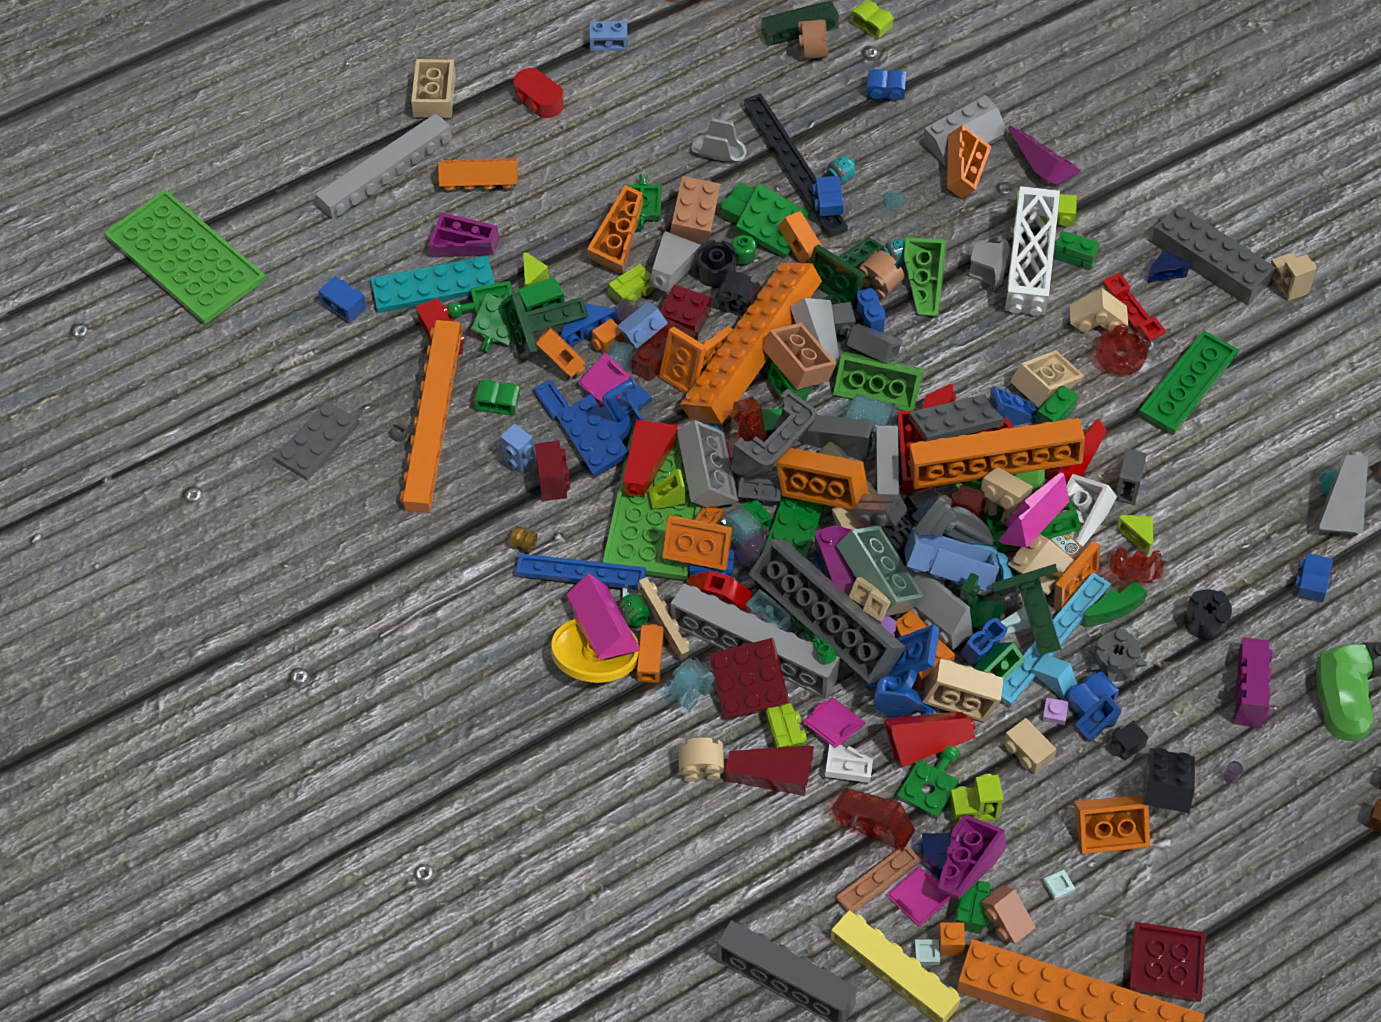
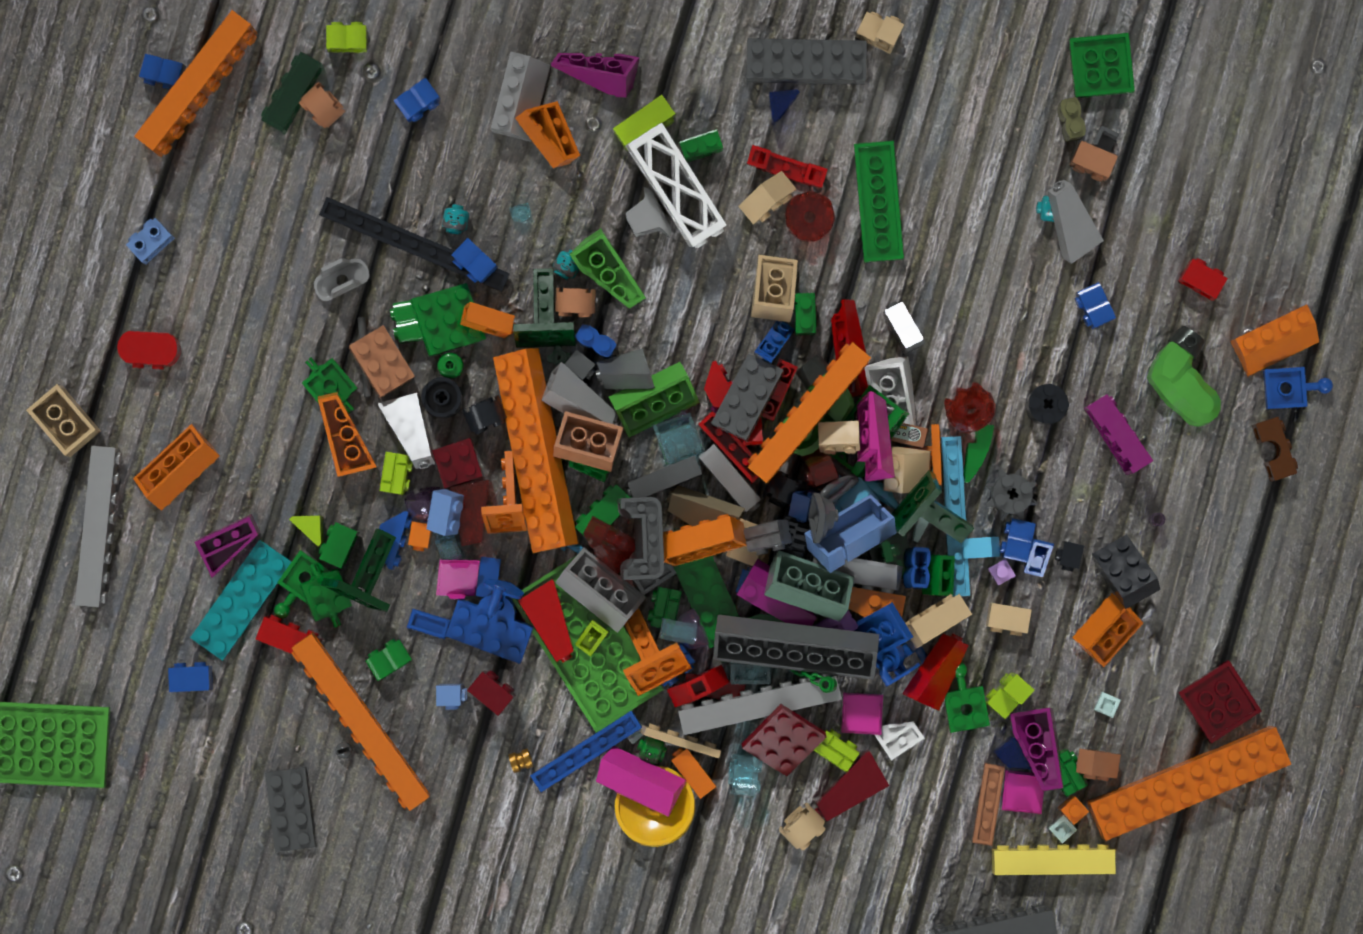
camera: 45 degrees left, 30 degrees up
orange brick [536,327,586,377] -> none
clear red wedge [831,787,916,852] -> none
tan slope [849,577,890,622] -> none
lime slope [1116,515,1153,556] -> none

